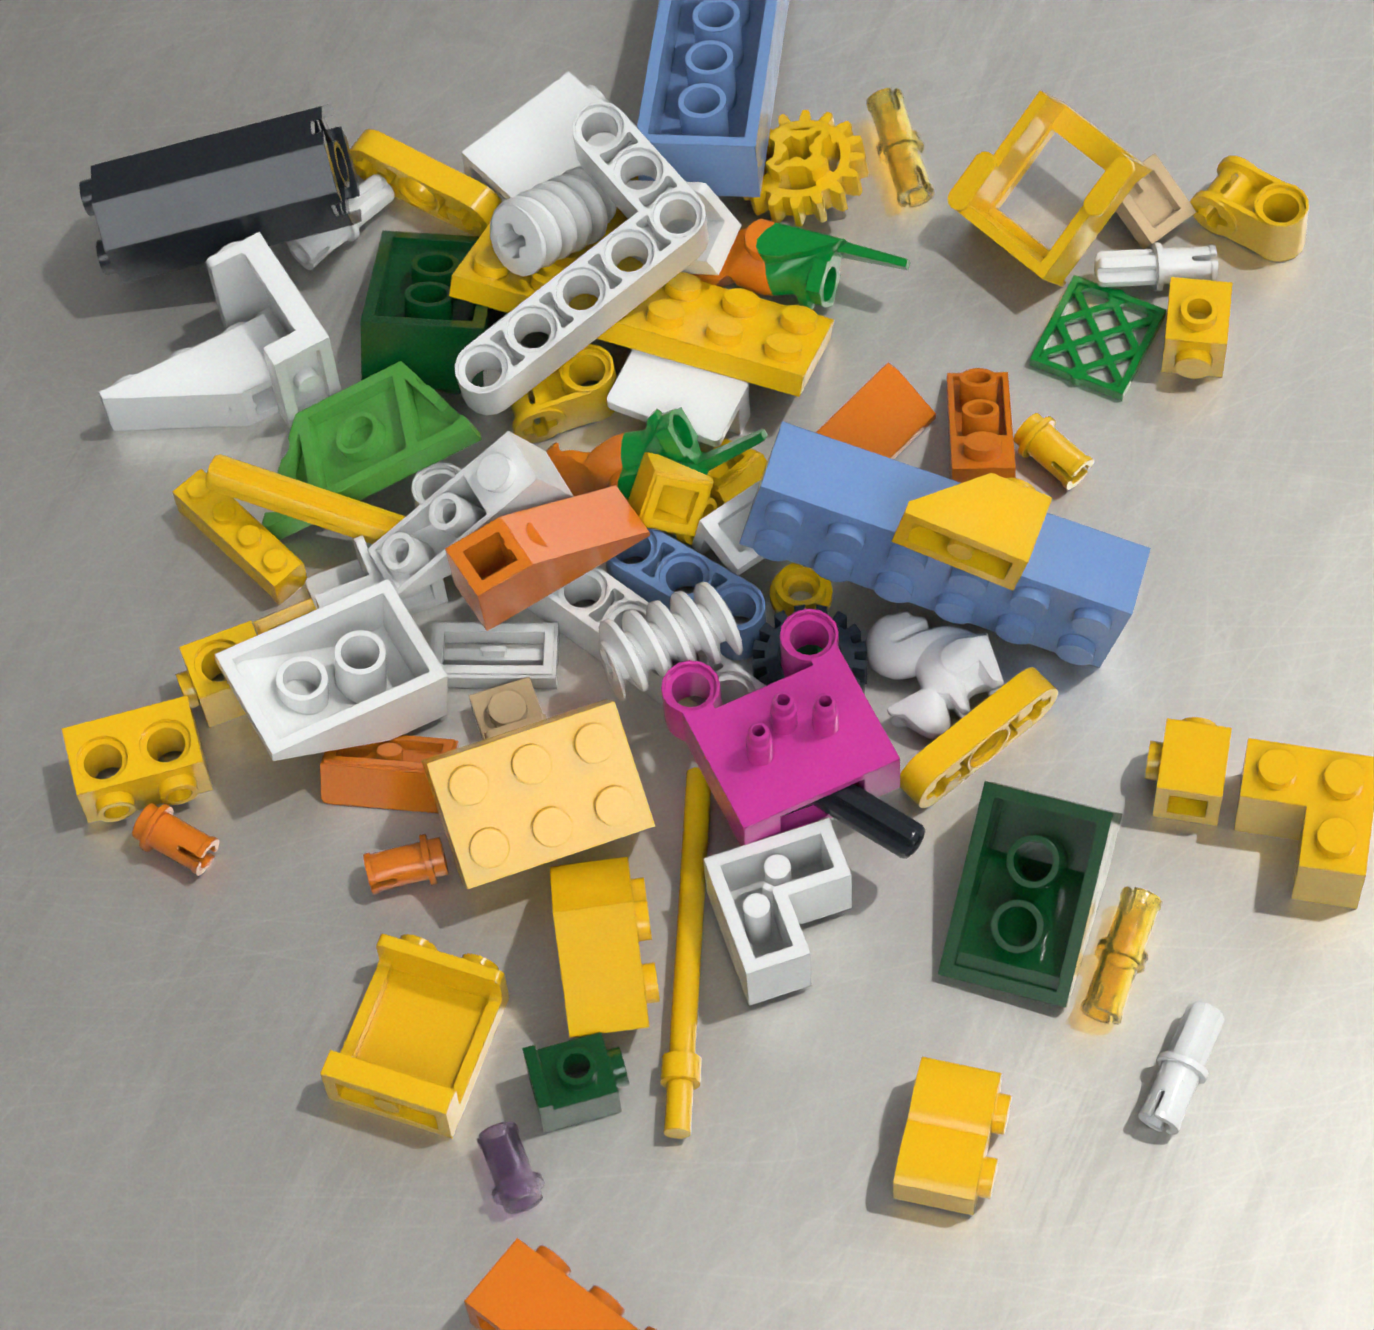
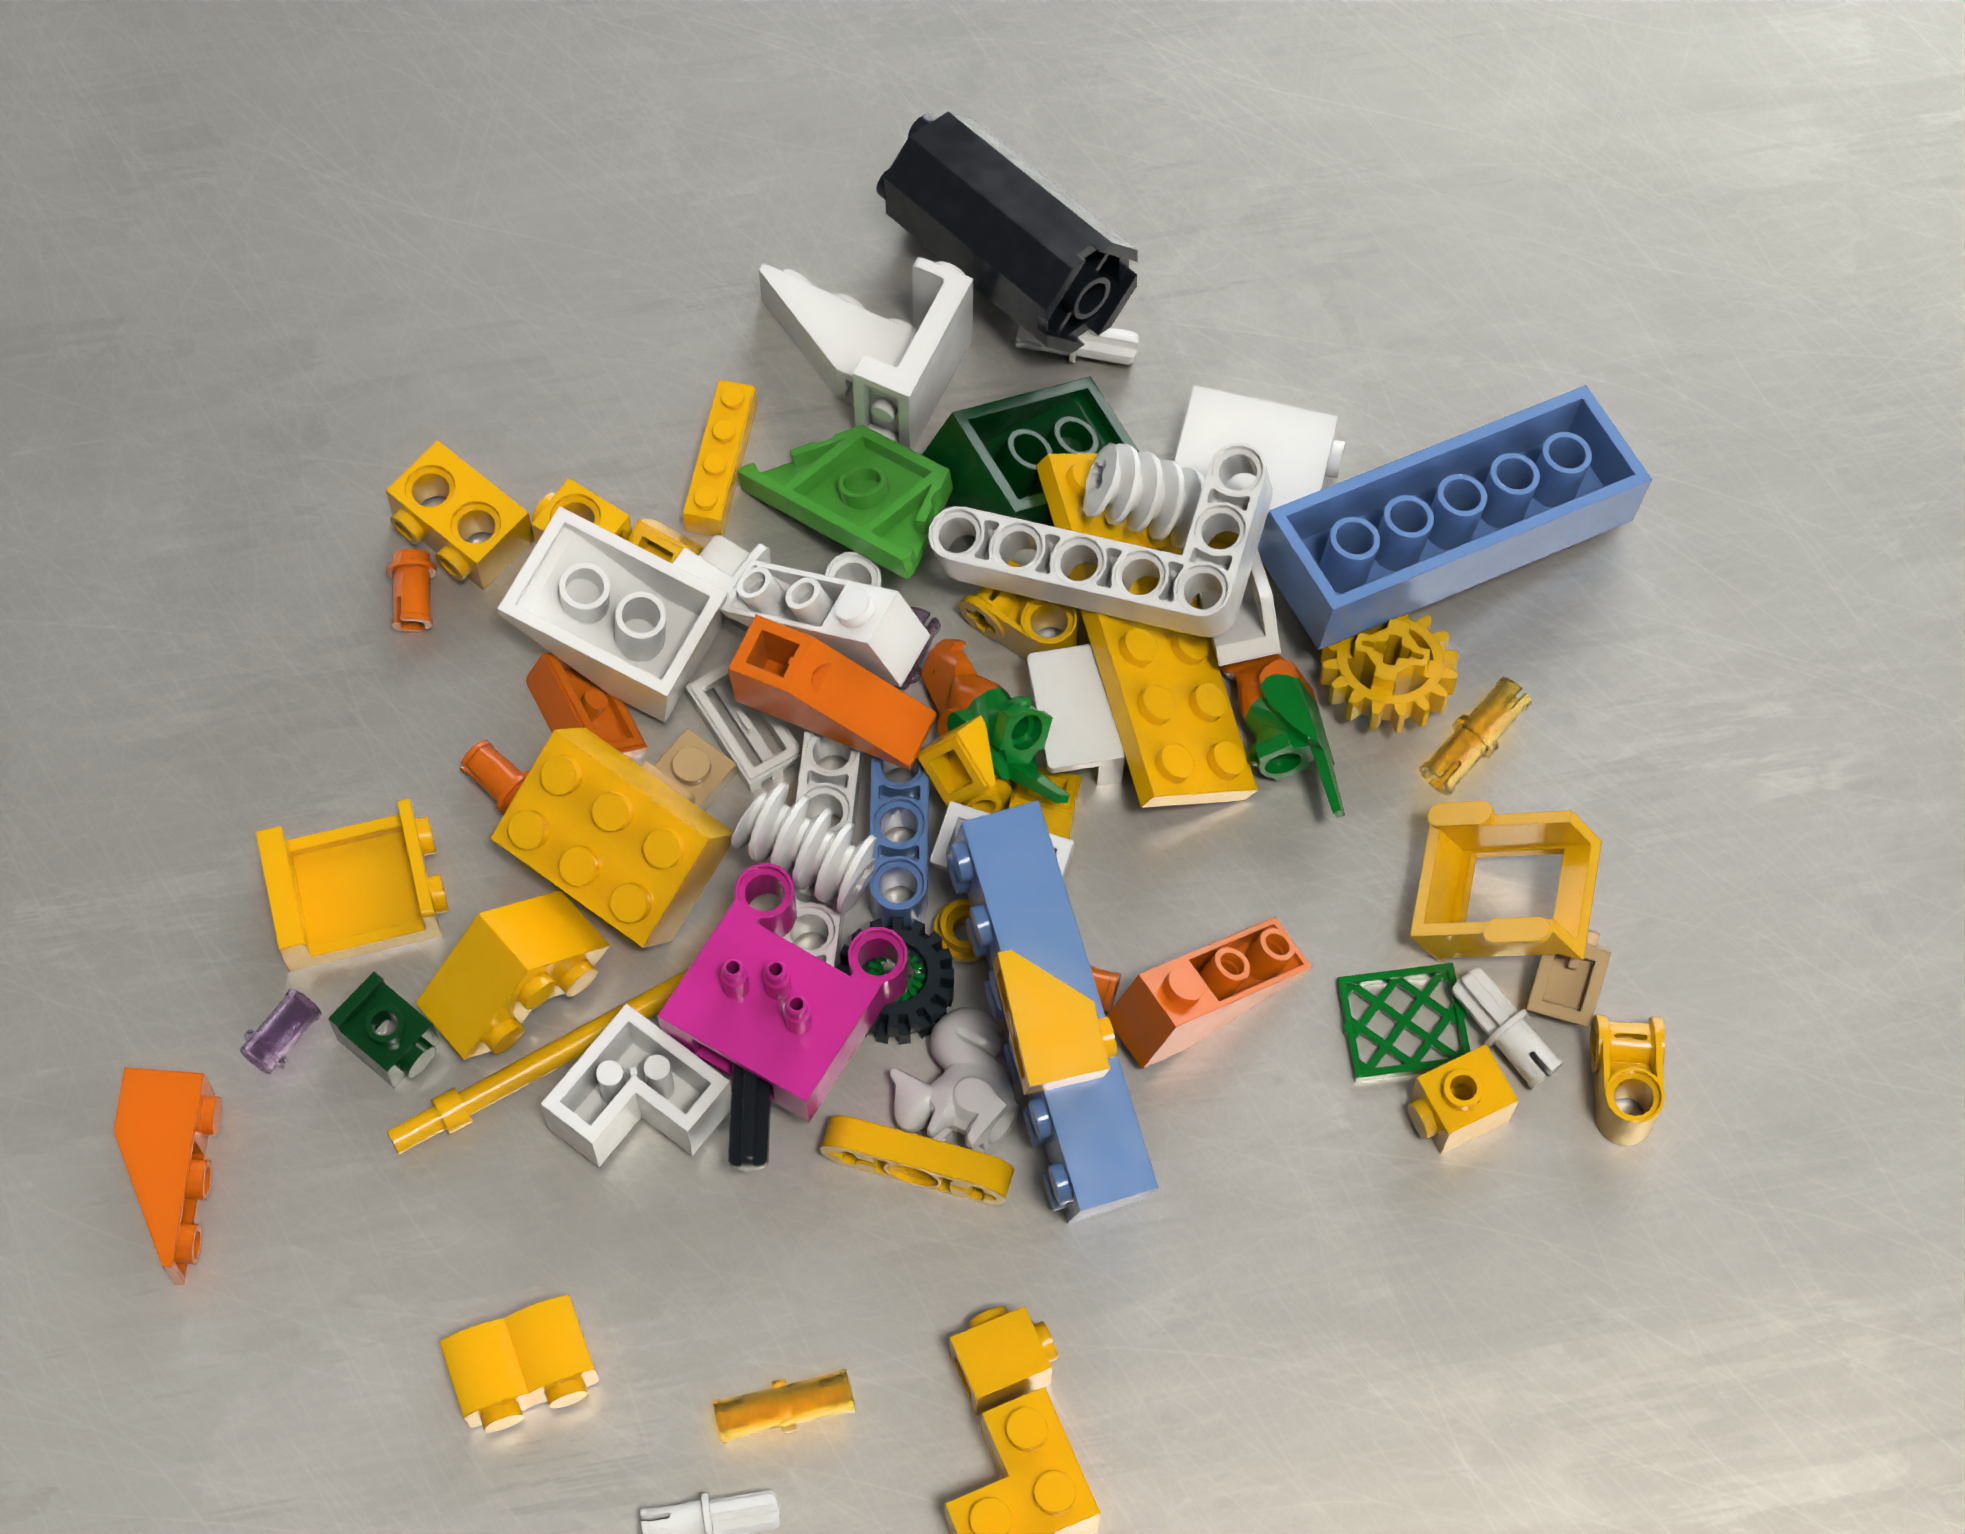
camera: 50 degrees right, 5 degrees up
yellow axle [205,454,406,545] -> none
yellow beam [350,129,502,236] -> none
orange slope [815,362,936,460] -> none
dark green slope [938,781,1123,1008] -> none
yellow pin [1013,413,1094,490] -> none

